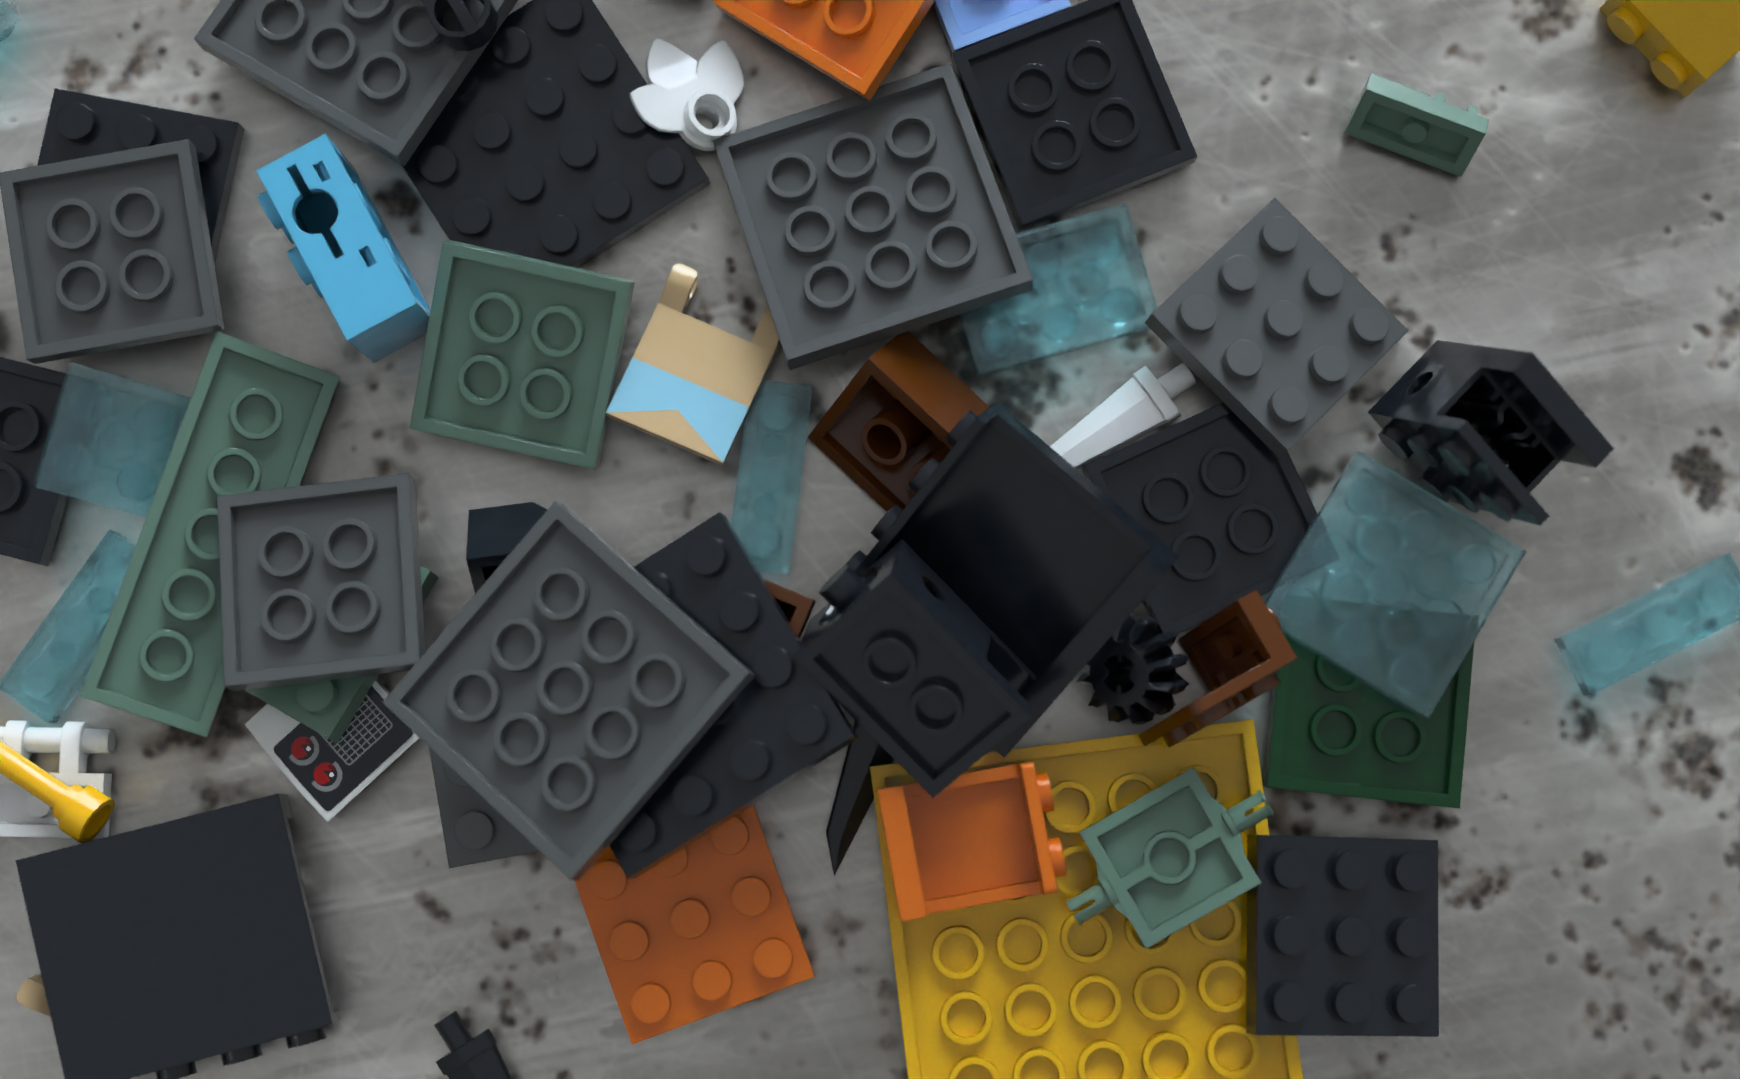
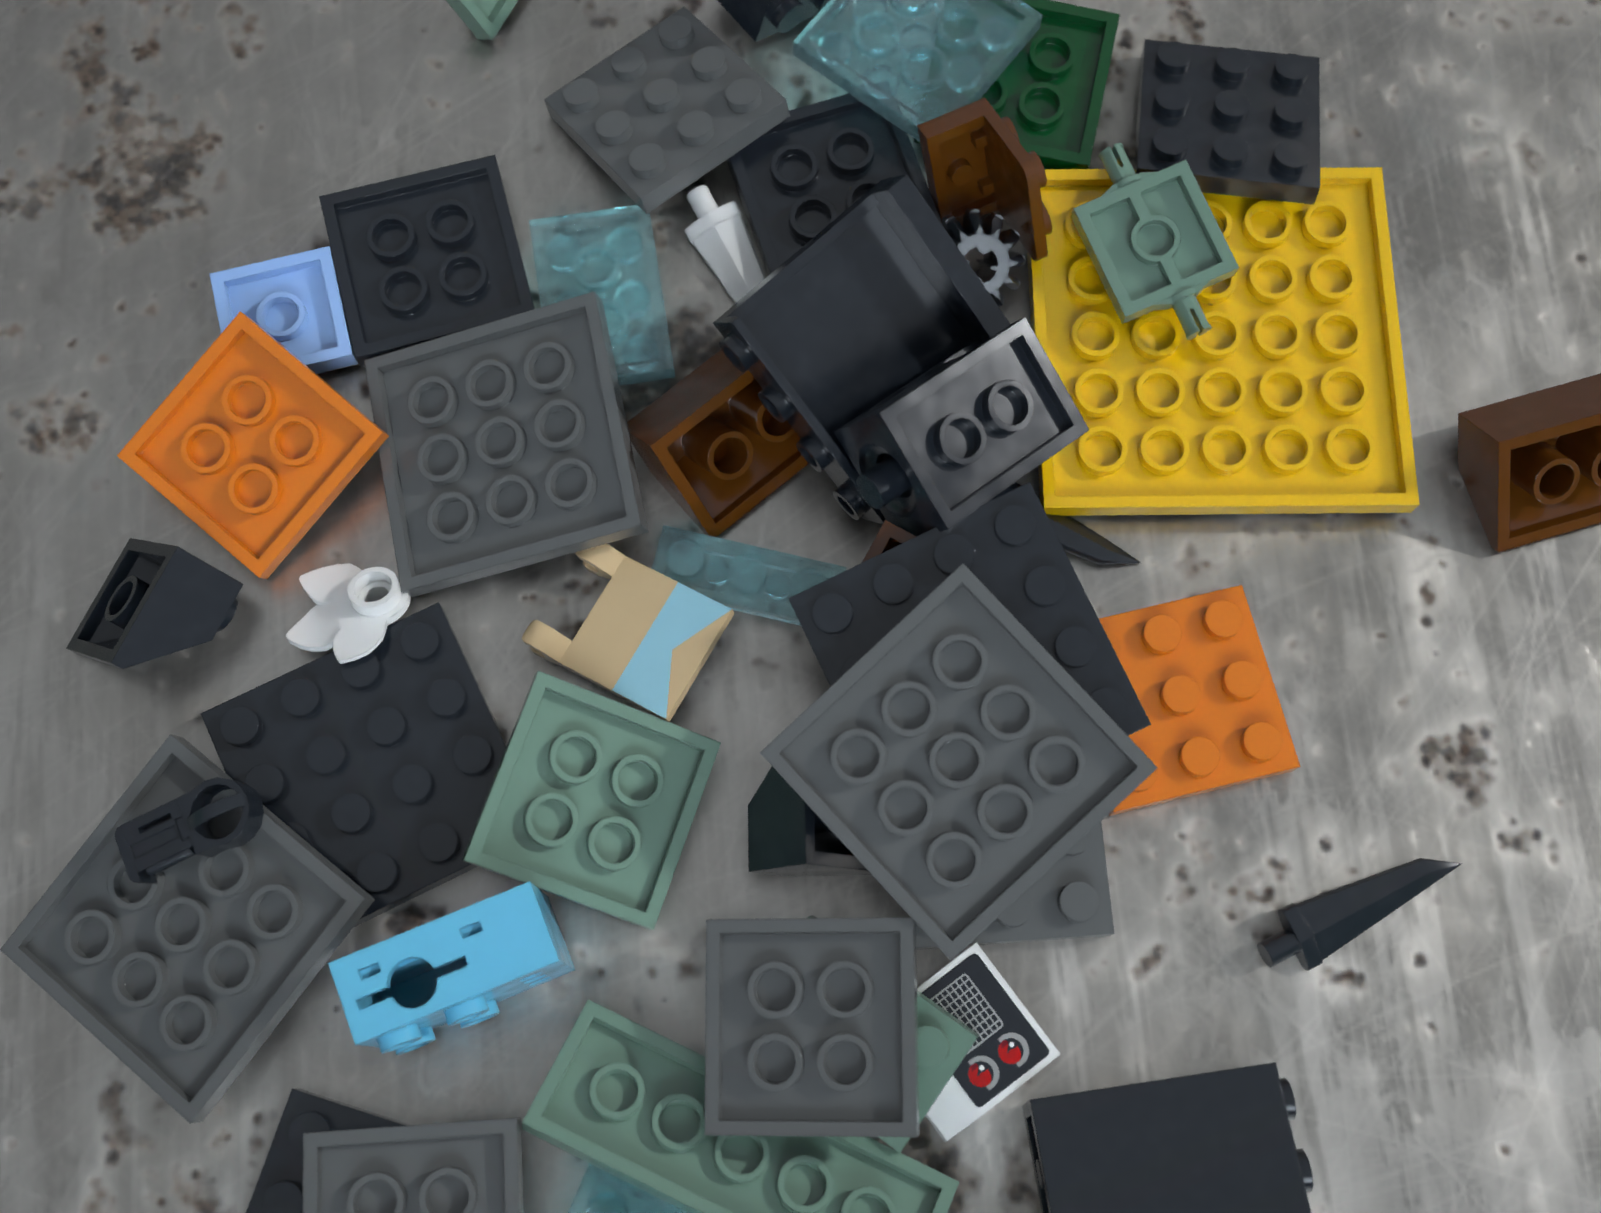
camera: 85 degrees left, 10 degrees down
orange panel [877,761,1066,922] -> none

